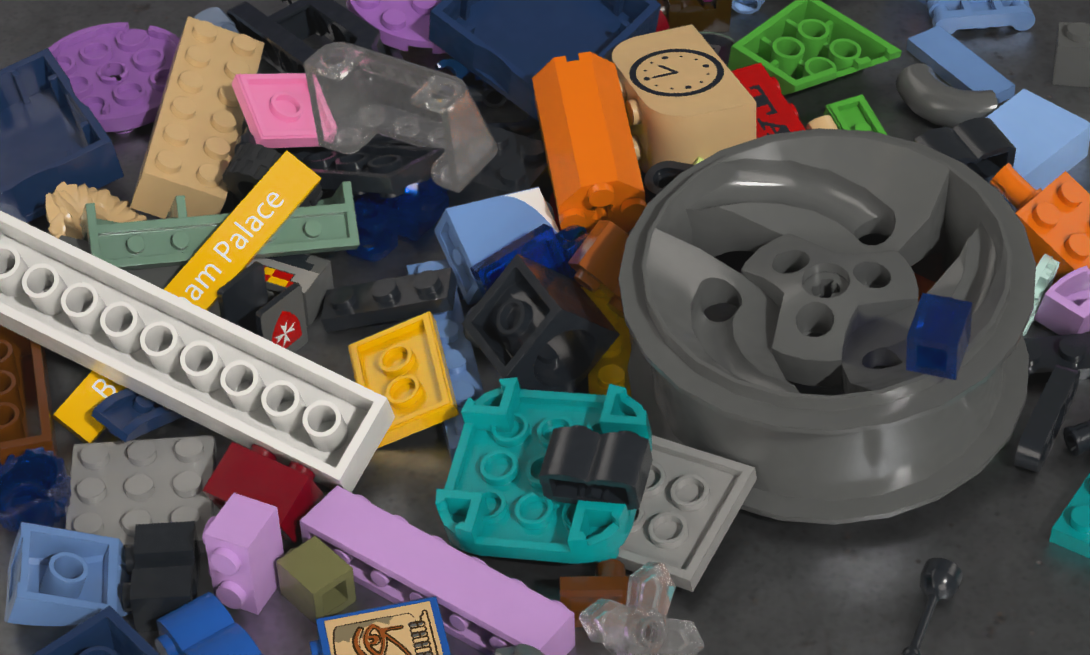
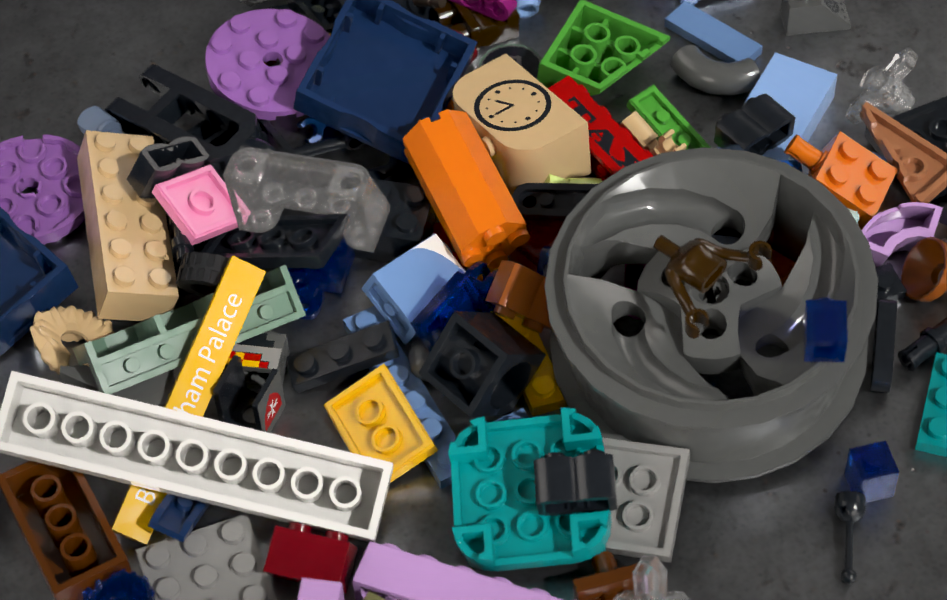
camera: 15 degrees left, 10 degrees up
none -> black brick [127,136,209,199]
none -> dark brown piece [653,235,772,339]
none -> clear blue brick [844,440,900,503]

